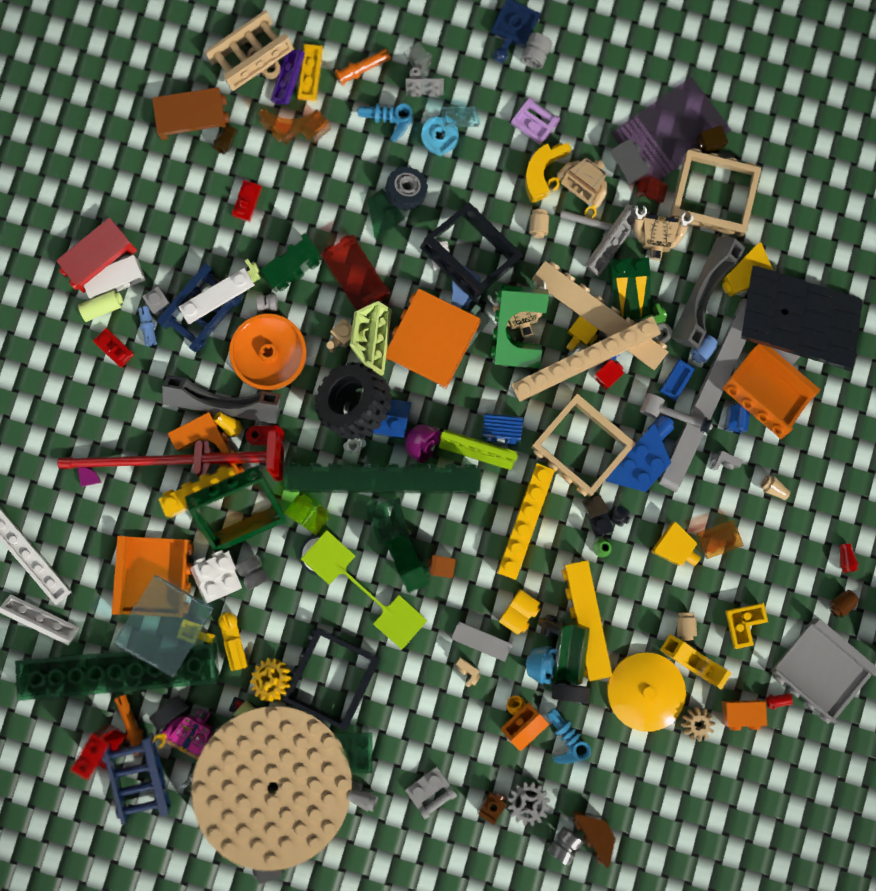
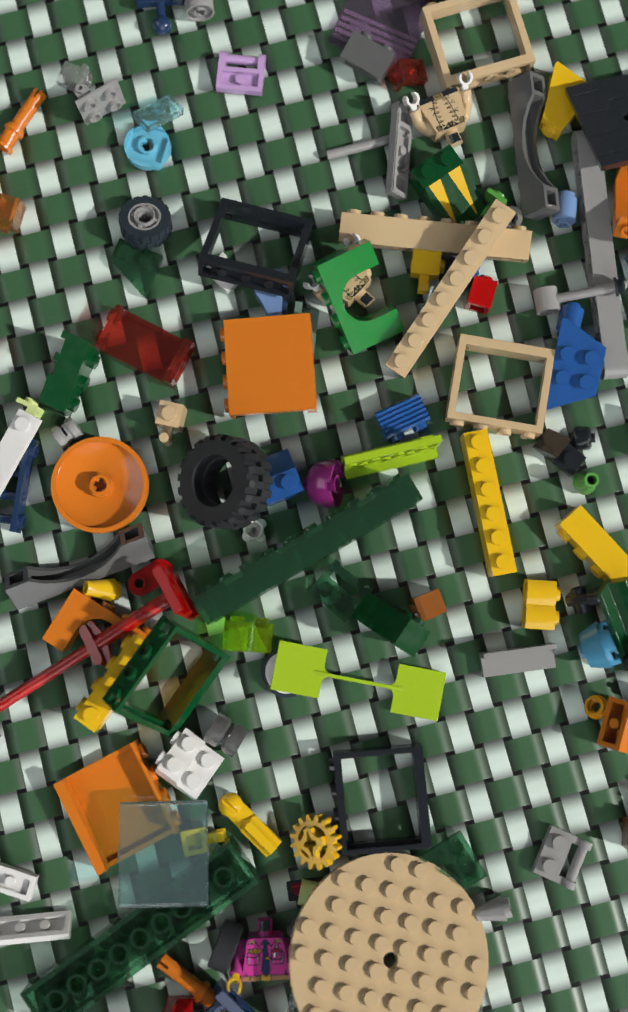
camera: 25 degrees left, 0 degrees up
yellowish green wedge [350,301,392,376] -> none
dark azure piece [357,103,412,142] -> none
tan bracket [456,656,481,687] -> none
yellow arch [525,142,571,204] -> none
tan brick [529,209,549,239] -> none
tan torso [548,158,607,218] -> none
blue tile [659,359,695,401] -> none

